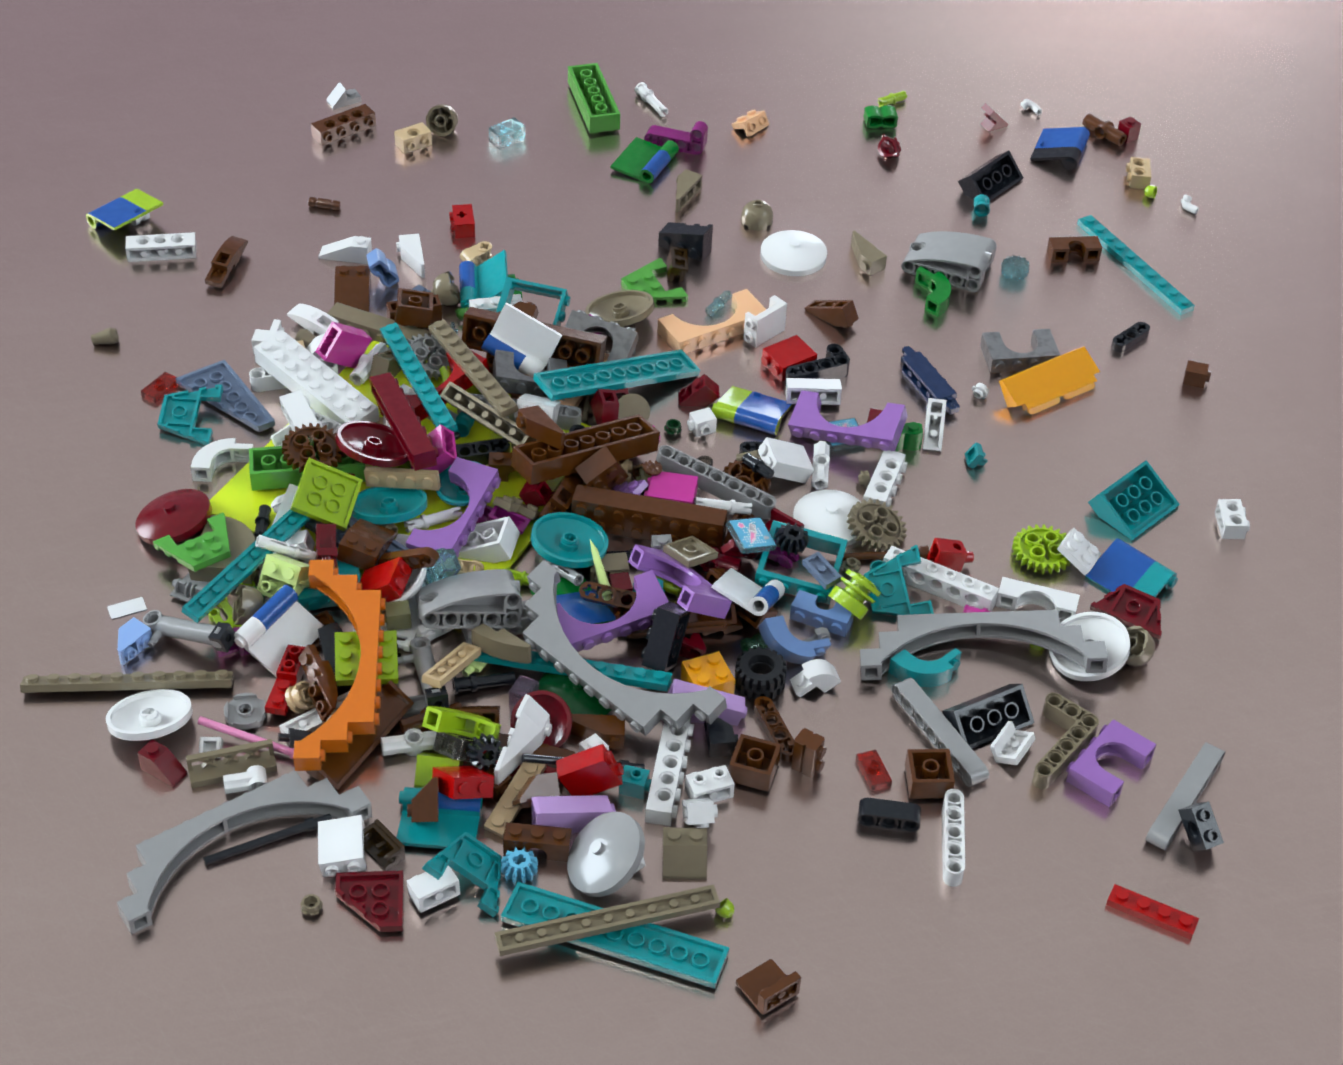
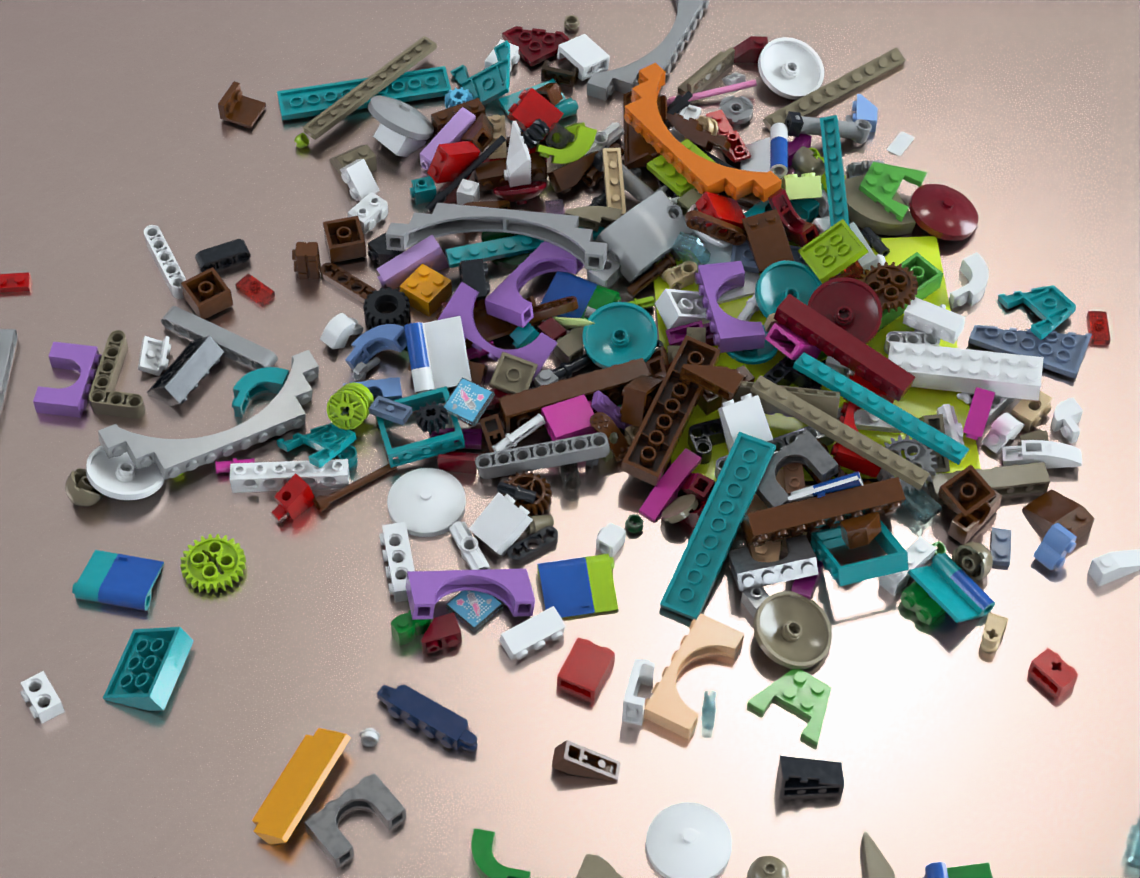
camera: 150 degrees right, 10 degrees up
black bar [203,813,332,866] -> none
white piece [223,765,267,794] -> none
white pin [255,535,316,562] -> none
white slope [396,234,425,278] -> none
white brick [645,717,694,826] -> none
dark brown hinge [666,246,688,282] -> none
dark red slope [678,374,720,407] -> none
black beam [785,344,850,386] -> none
dark tan plate [842,557,861,573] -> none
dark tan gear [847,498,907,552] -> none
dark tan plate [858,470,871,488] -> none
white slope [923,398,947,452] -> none
teal tile [964,442,988,469] -> none
white arch [996,577,1080,622] -> none
white plate [1057,528,1101,575] -> none
dark red wing [1090,584,1162,640] -> none

